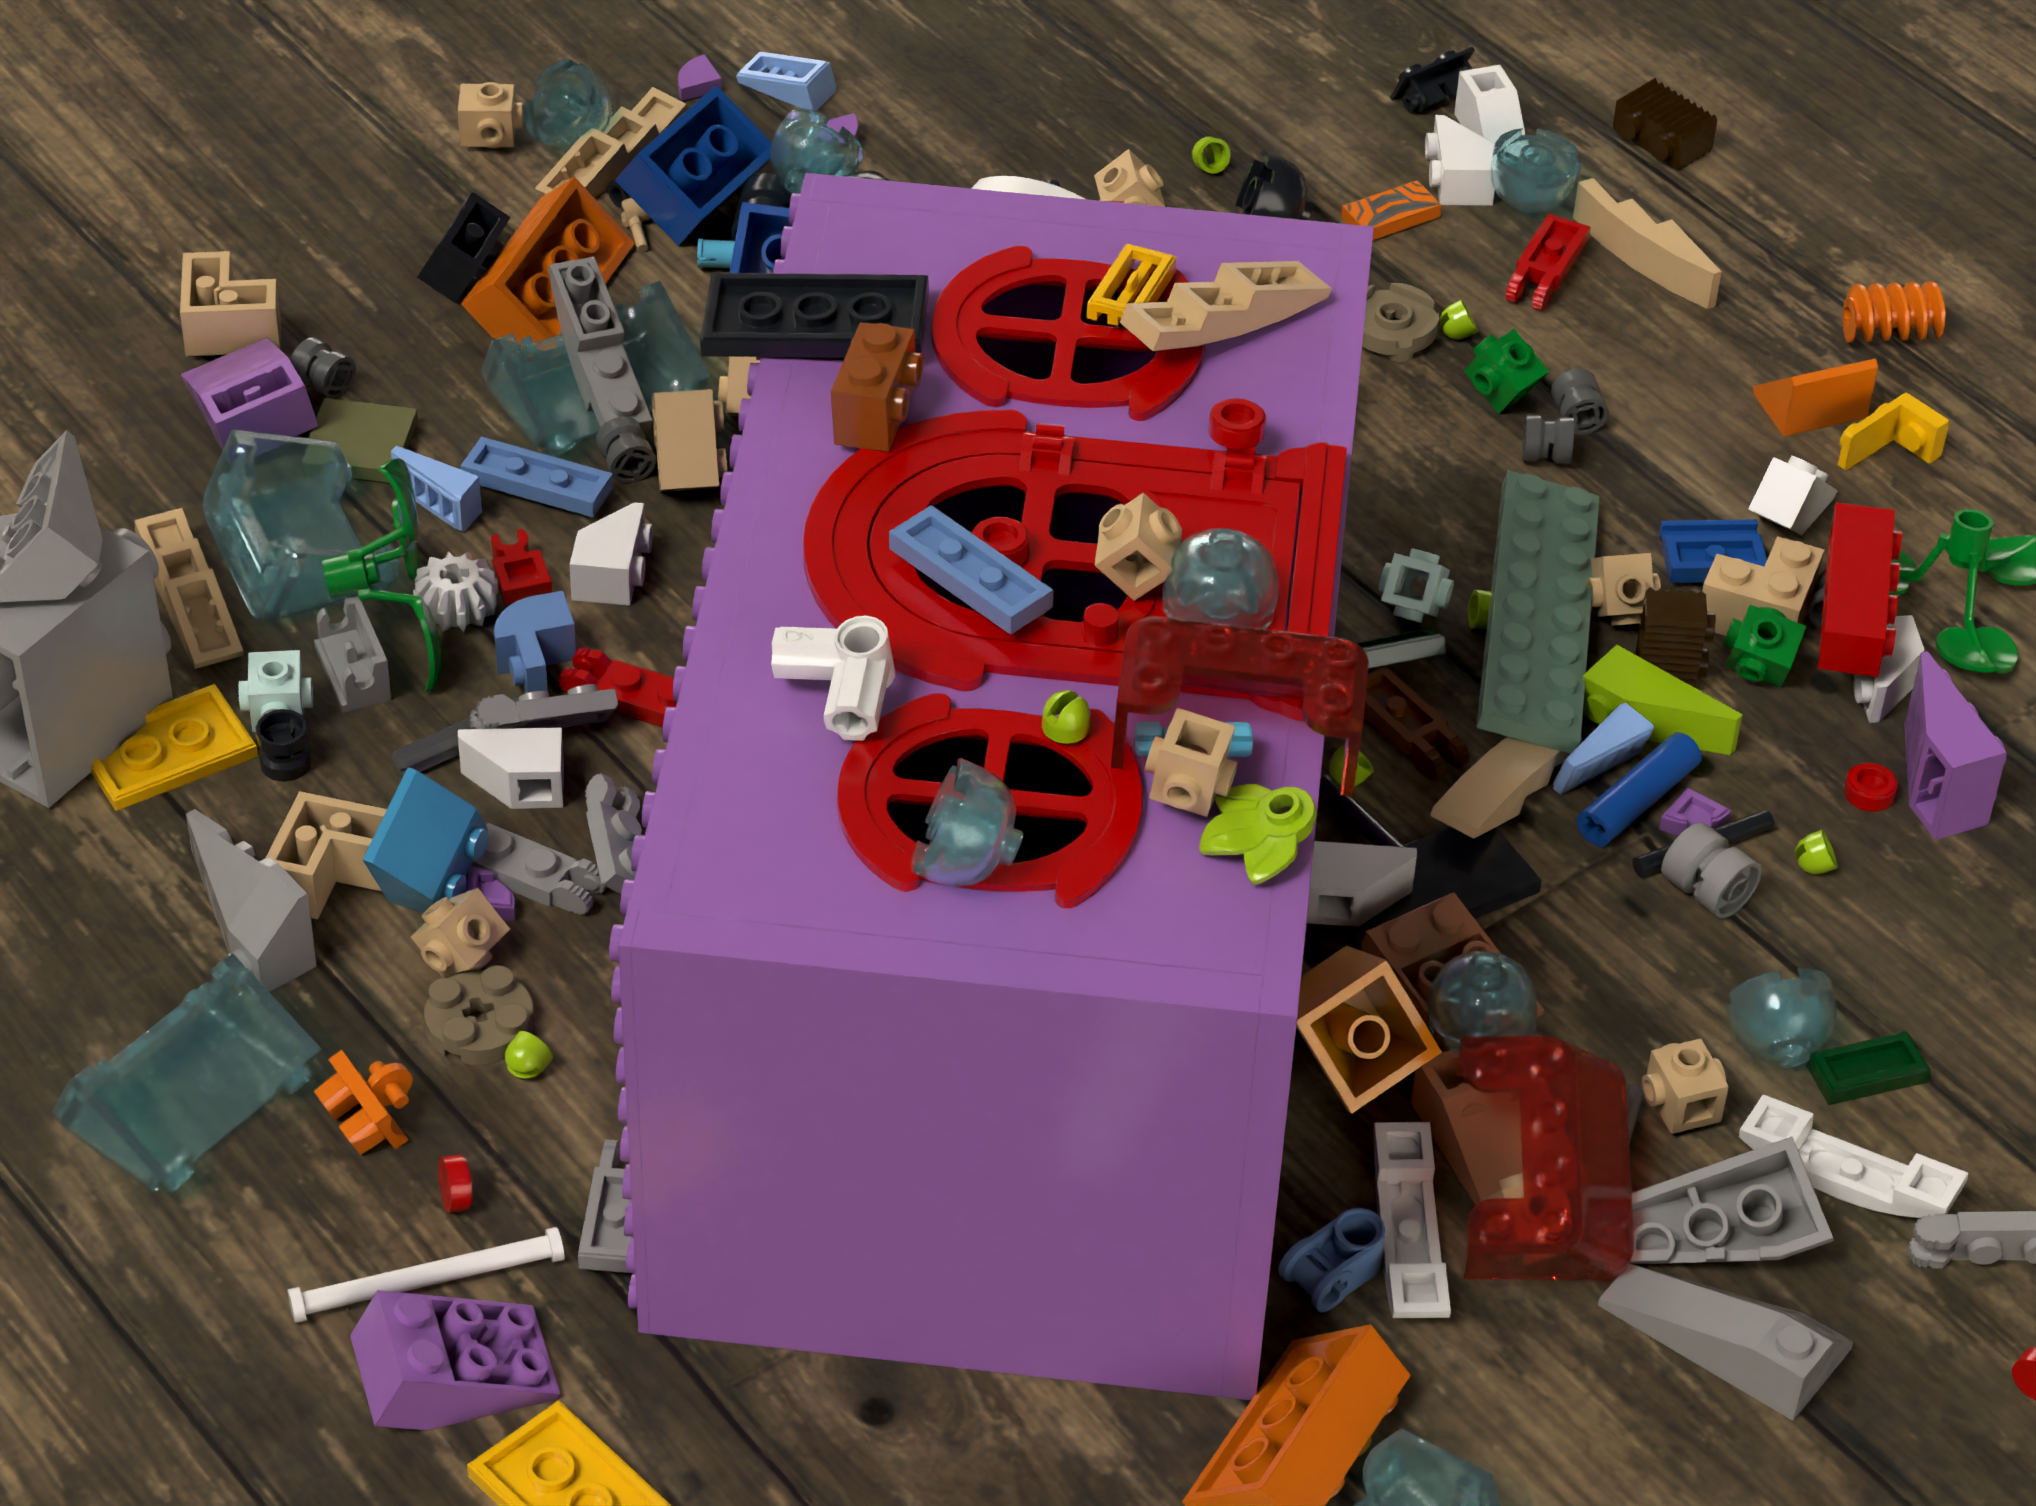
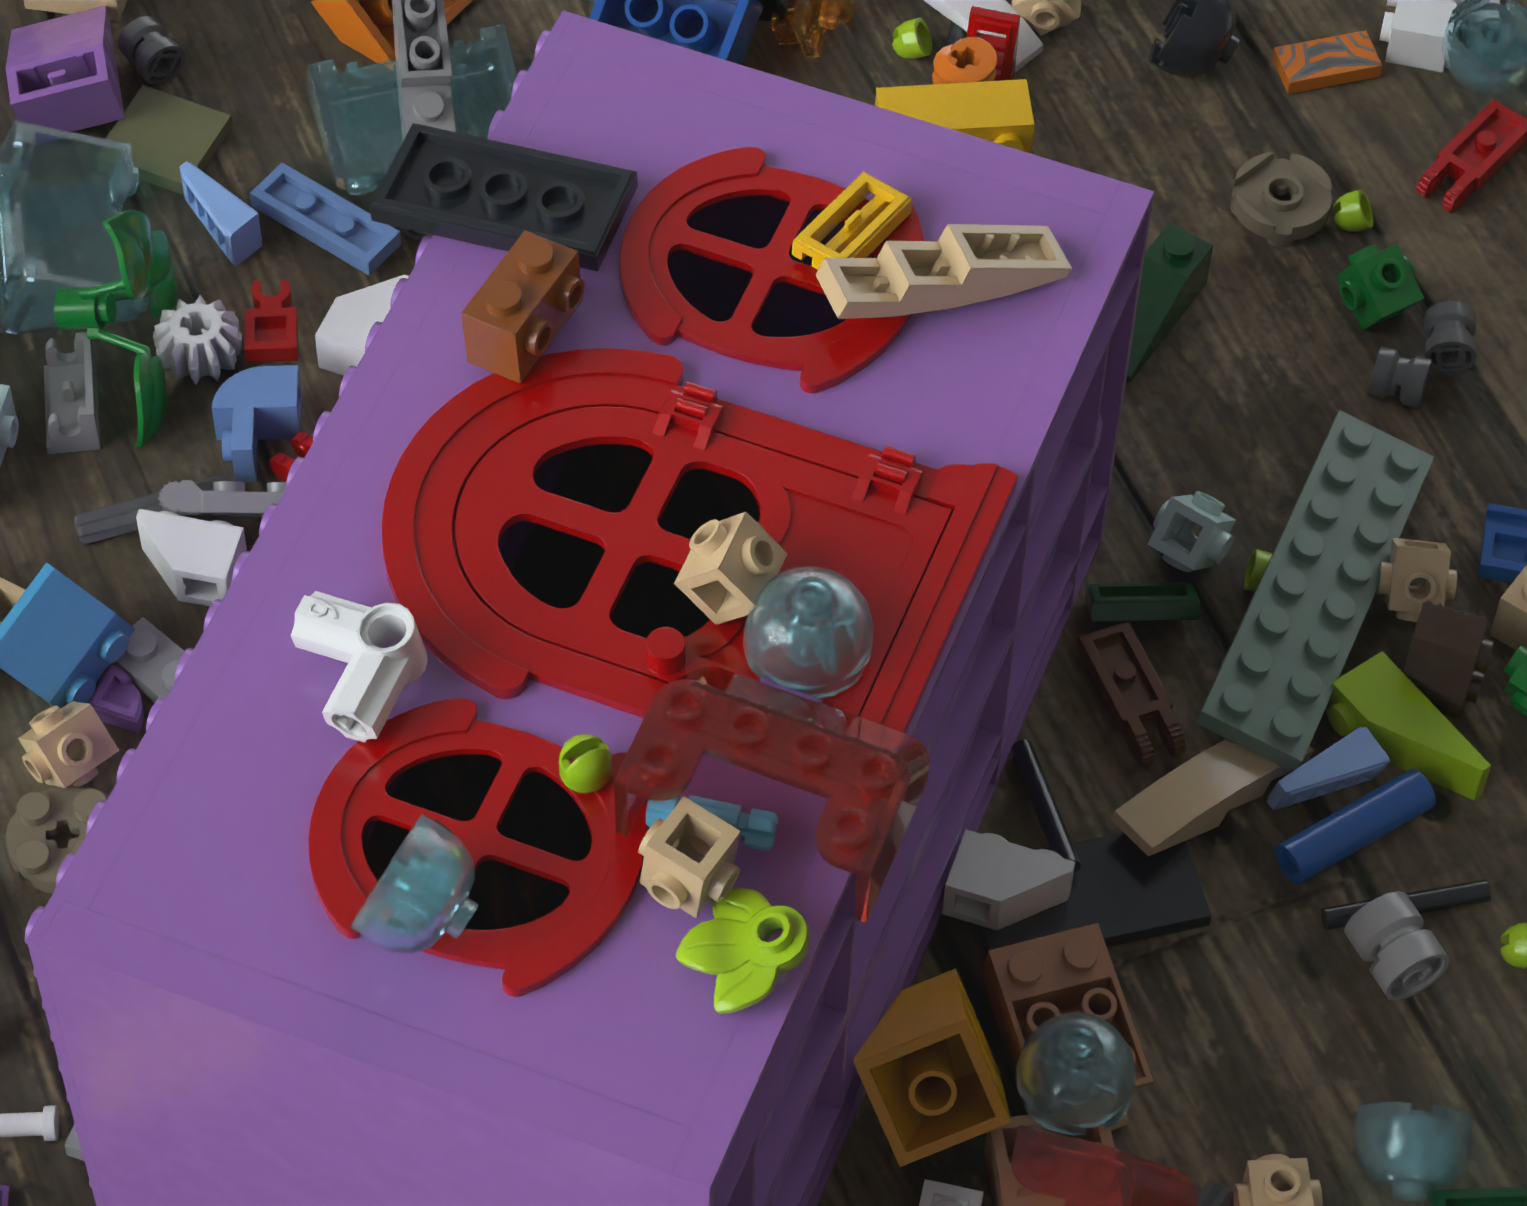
camera: 15 degrees right, 10 degrees up
medium blue plate [889,505,1053,635] -> none
red tile [972,517,1029,566] -> none
red tile [1208,398,1266,449] -> none
lime hinge [1328,742,1374,787] -> none
medium lavender tile [1659,788,1732,836] -> none

